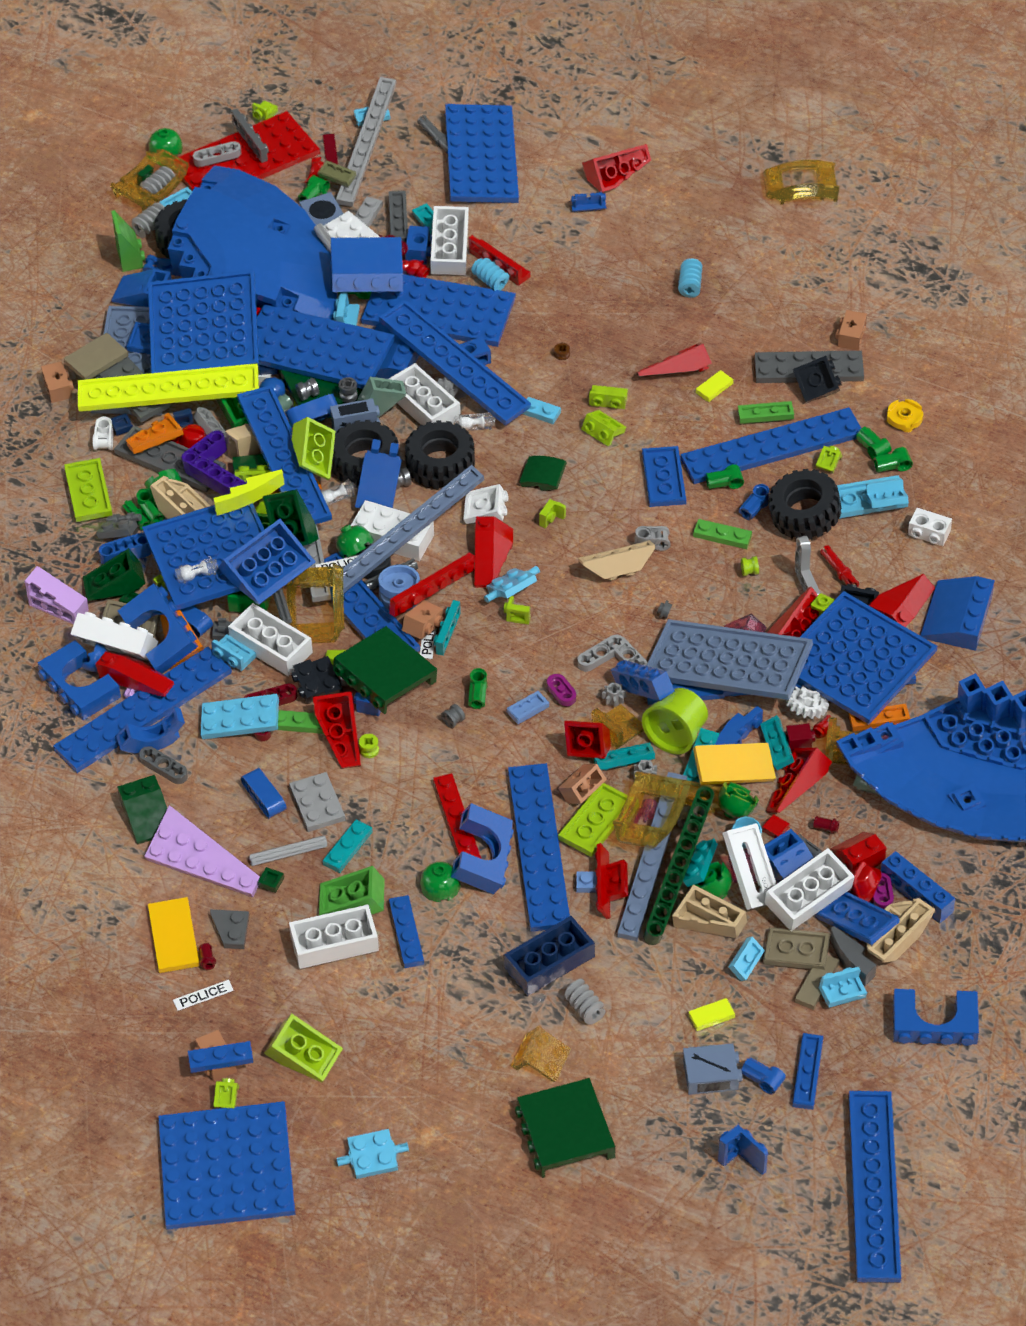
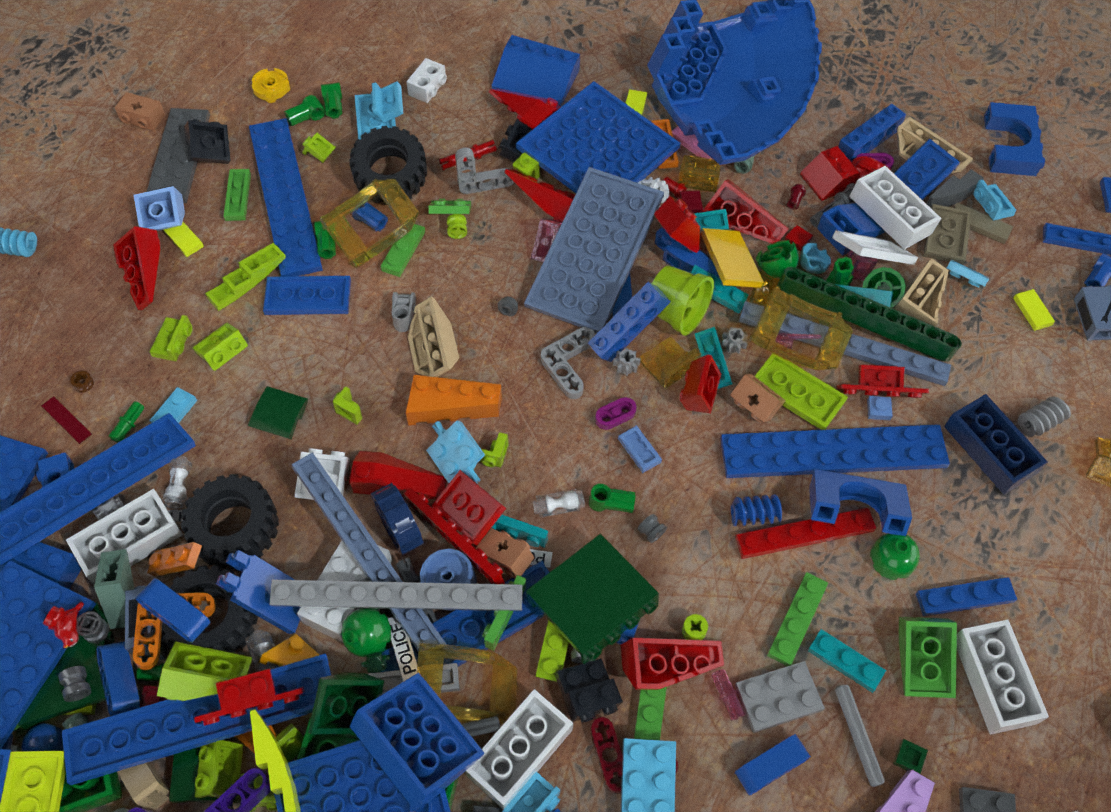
camera: 90 degrees left, 10 degrees up
none -> dark red sticker [41,396,92,444]
none -> red animal [43,602,84,649]
none -> green axle [108,401,144,443]
none -> orange beam [133,593,216,670]
none -> light blue slope [134,186,185,231]
none -> blue beam [135,578,211,643]
none -> orange plate [147,542,202,577]
none -> red bracket [194,668,305,726]
none -> lime slope [206,243,286,311]
none -> light orange wing [259,634,330,666]
none -> light grey plate [270,580,523,611]
none -> clear yellow wedge [320,179,419,269]
none -> clear green plate [361,652,390,673]
none -> dark blue connector [370,483,424,555]
none -> orange wedge [406,375,502,426]
none -> bright green plate [429,199,471,214]
none -> red tile [432,470,506,545]
none -> bright green plate [482,575,526,651]
none -> clear piece [532,488,585,518]
none -> neon yellow tile [626,89,647,115]
none -> red slope [654,196,700,253]
none -> clear pink axle [712,669,746,721]
none -> blue piece [731,494,782,526]
none -> bright green plate [767,572,828,667]
none -> green piece [826,257,854,286]

